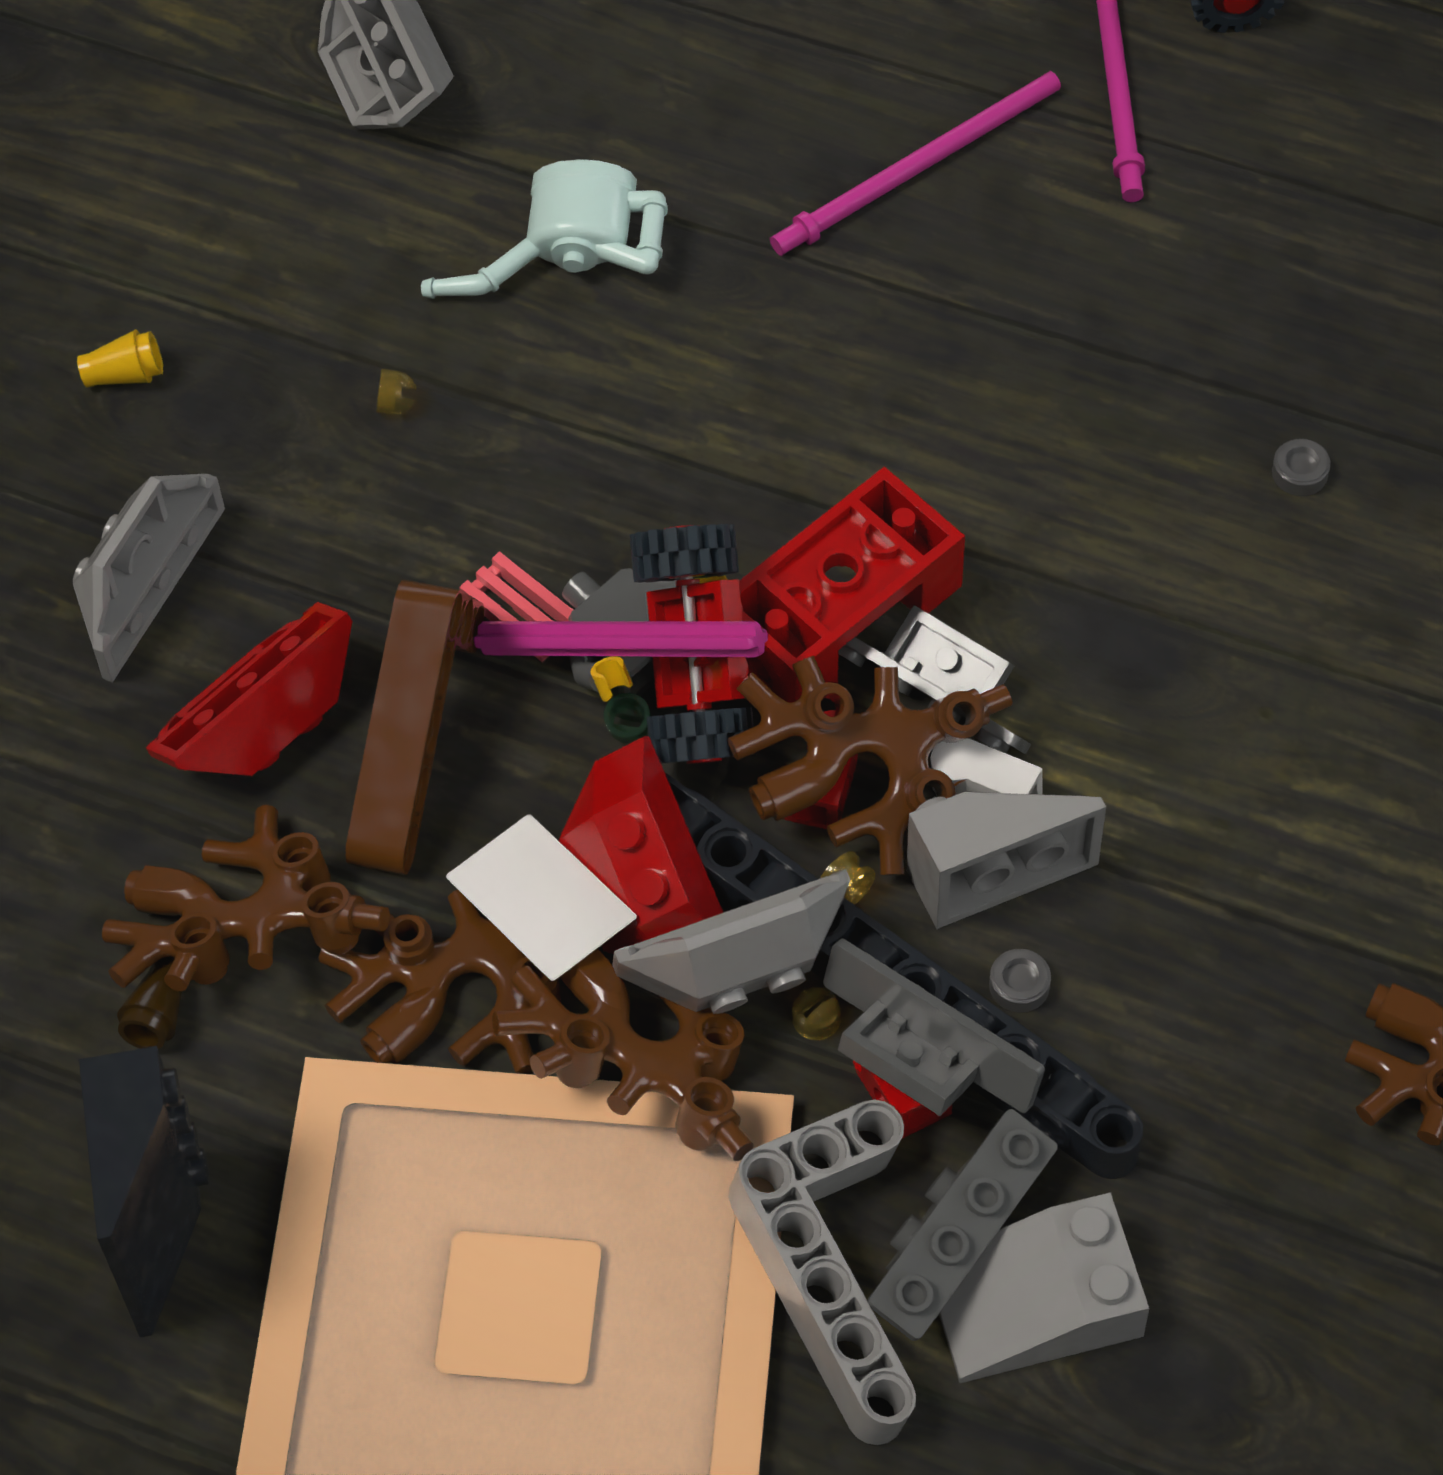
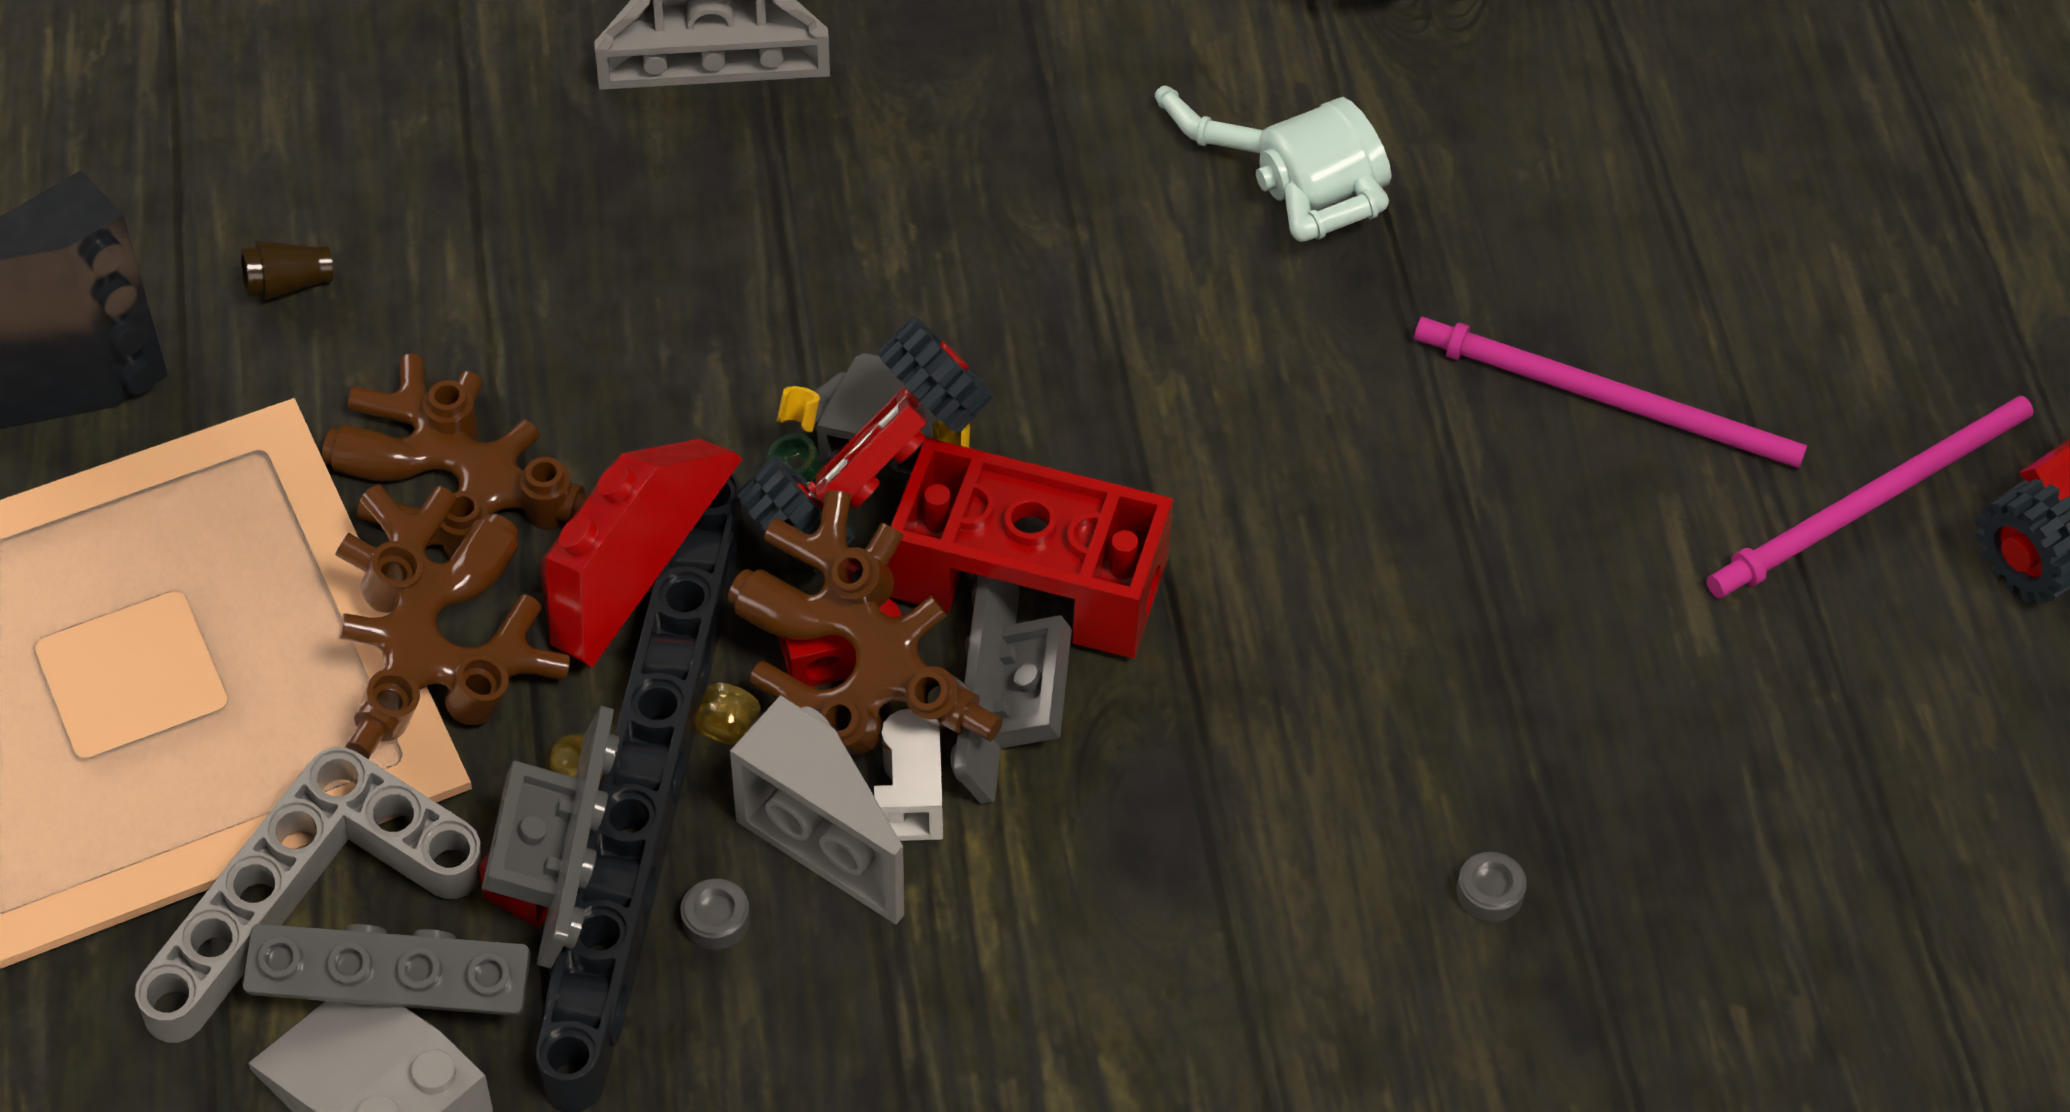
camera: 55 degrees right, 5 degrees down
reddish brown plant [102,805,390,991] -> none
red wedge [146,602,353,776] -> none
reddish brown beam [345,580,485,875] -> none
clear yellow hinge [376,369,417,414] -> none
white sticker [446,815,637,981] -> none
coral tile [460,551,573,662] -> none
dark pink axle [474,621,768,657] -> none
light grey wedge [612,869,850,1014] -> none

